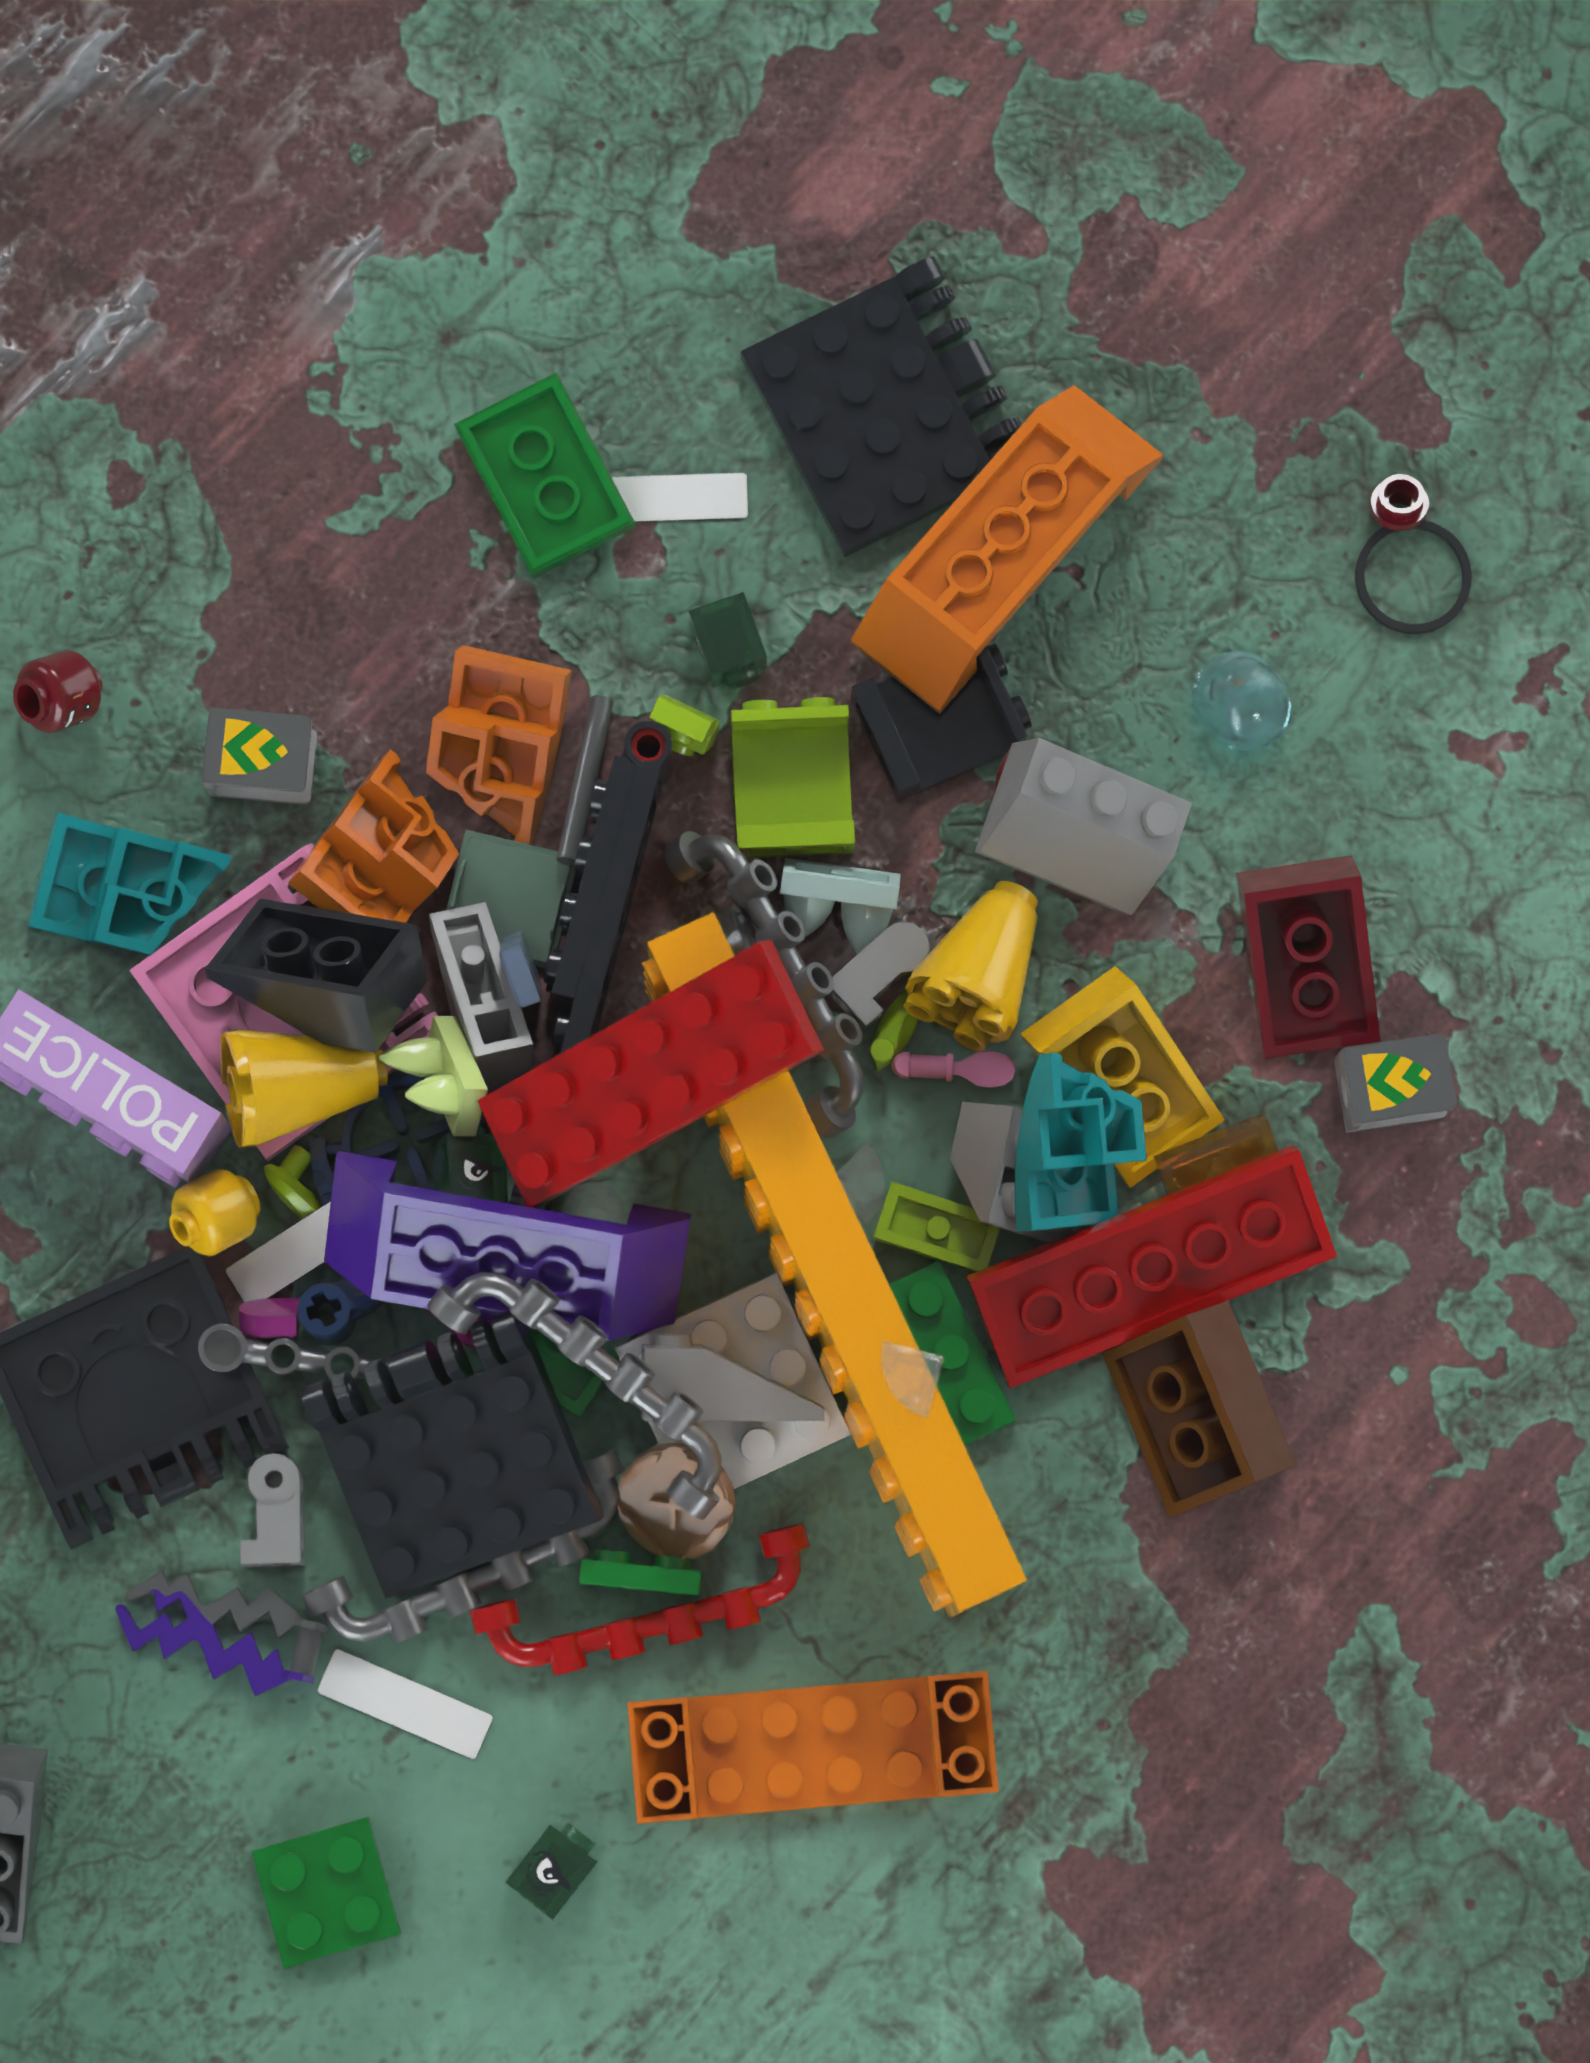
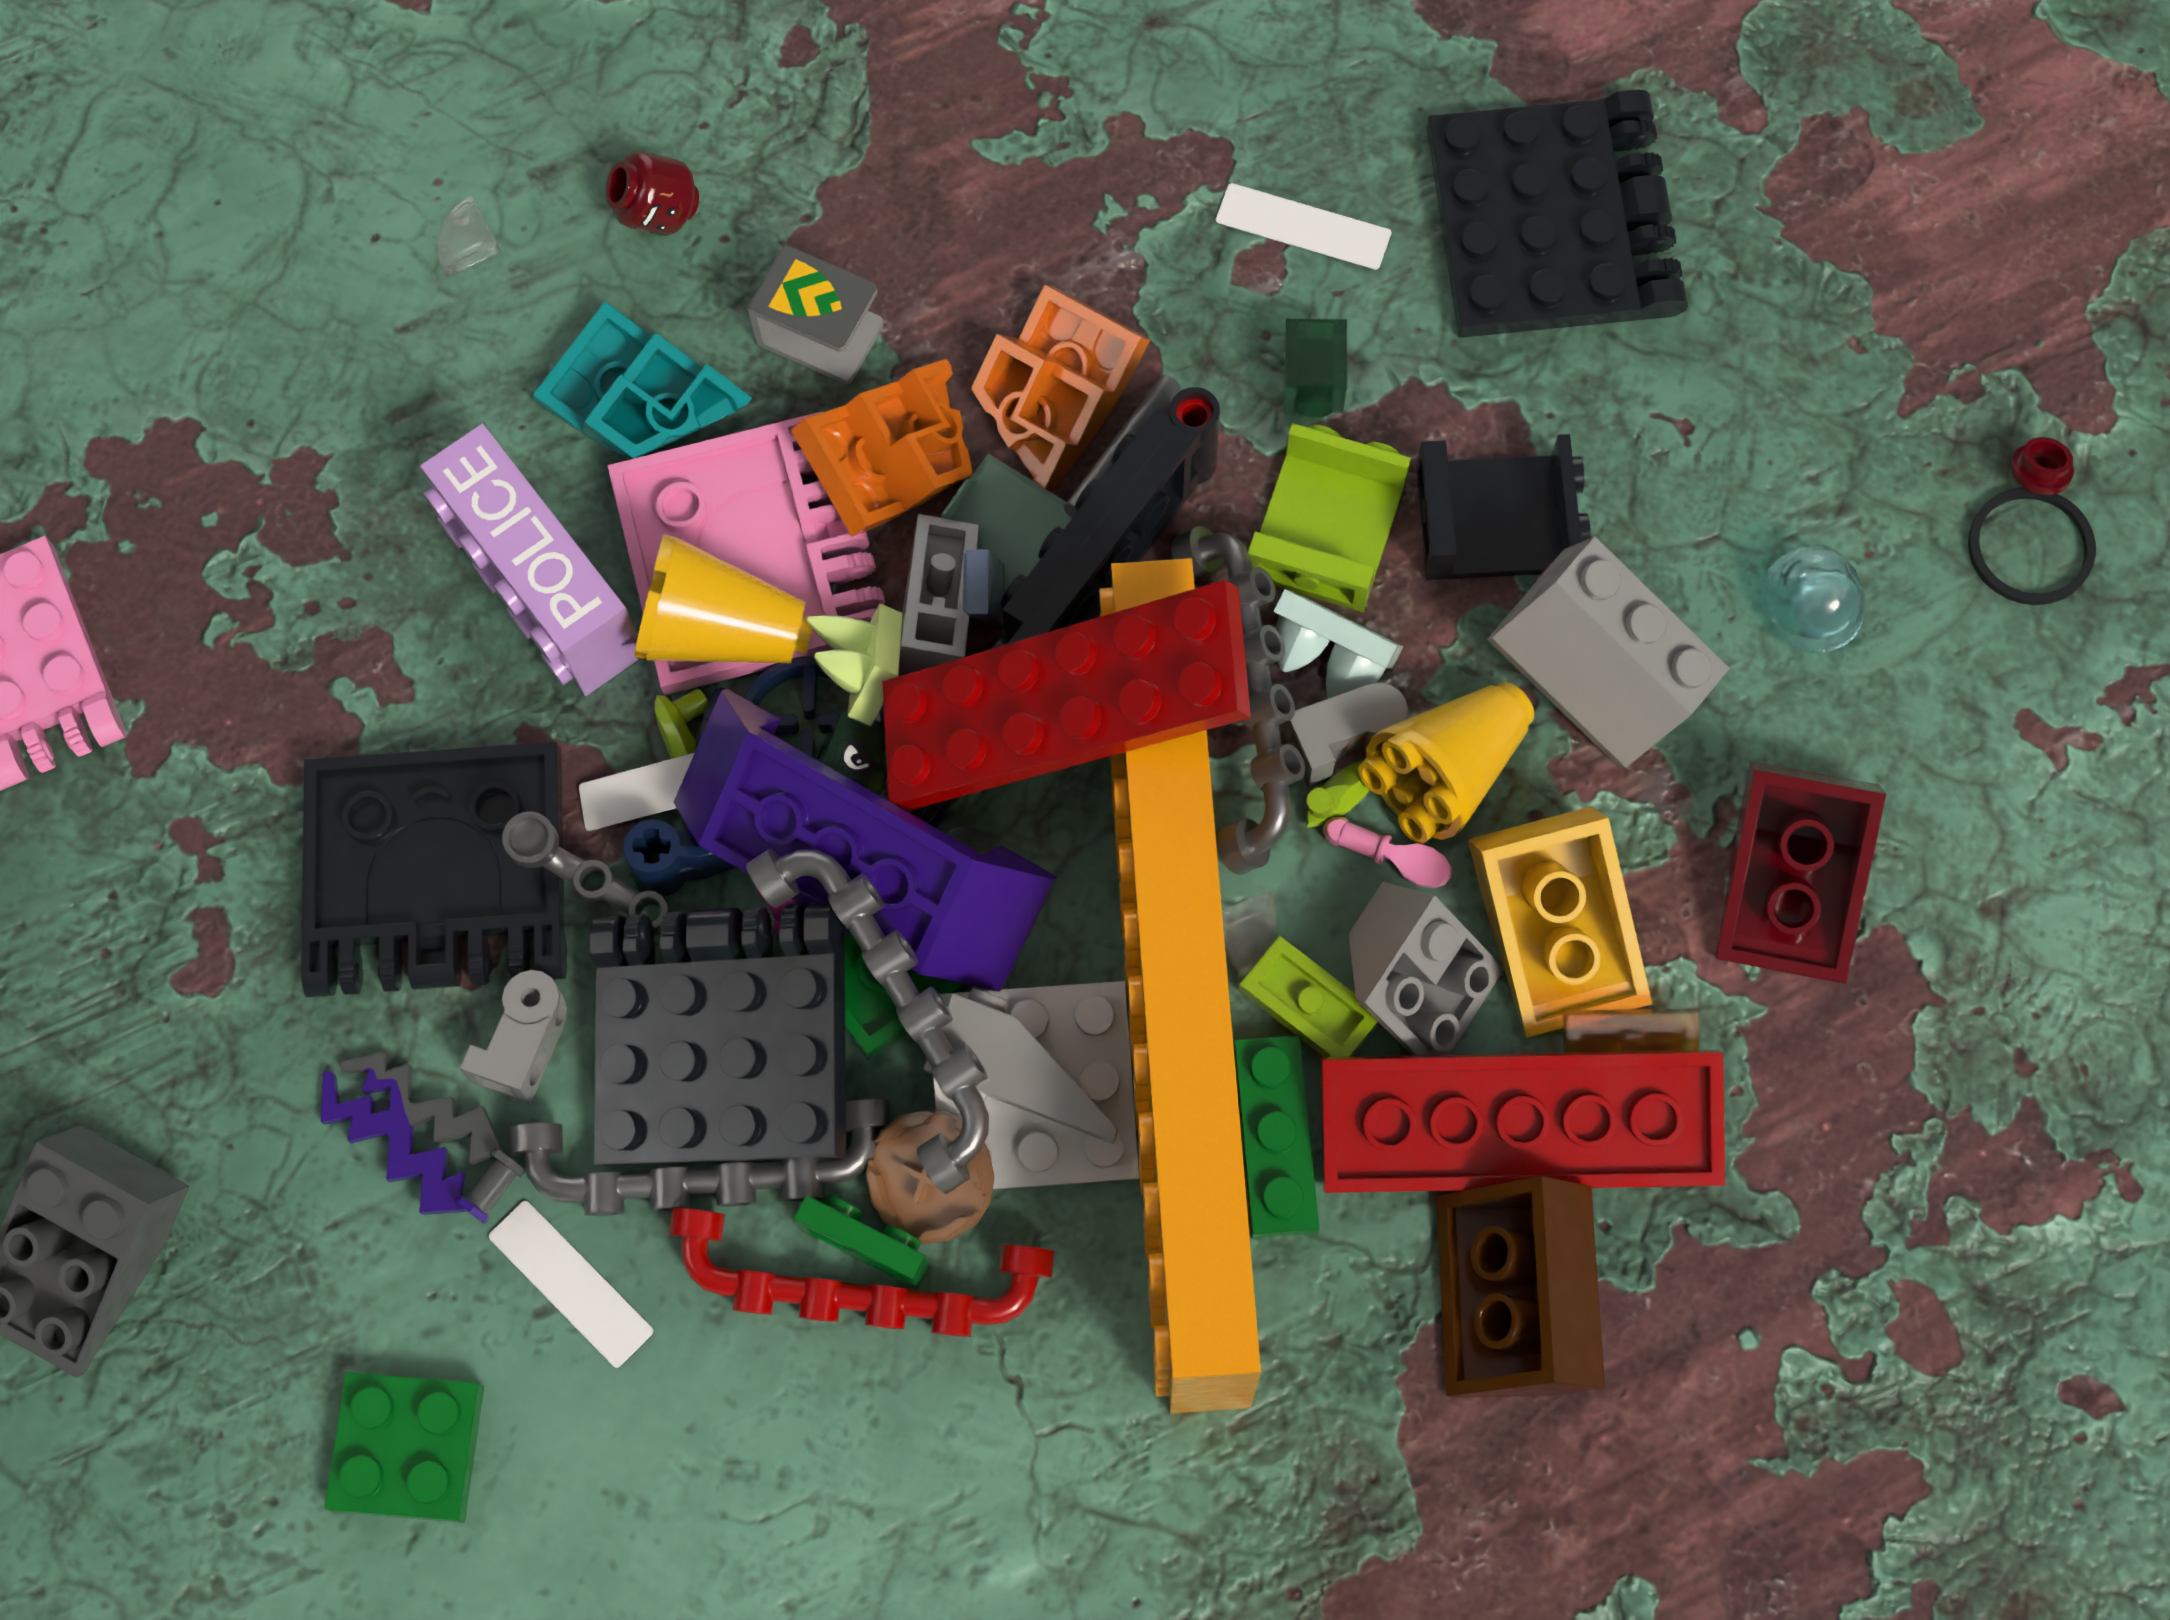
camera: 30 degrees right, 10 degrees down
yellow head [169,1169,260,1256] -> none
black slope [205,899,428,1053] -> none
magenta tile [239,1298,300,1338] -> none
green tile [454,372,636,579] -> none
clear green brick [505,1822,599,1920] -> none
orange slope [627,1671,999,1824] -> none
lime slope [649,694,719,756] -> none
orange slope [851,385,1163,714] -> none
clear tile [881,1341,943,1418] -> none
teal slope [1015,1053,1146,1232] -> none
piece [1333,1033,1457,1133] -> none

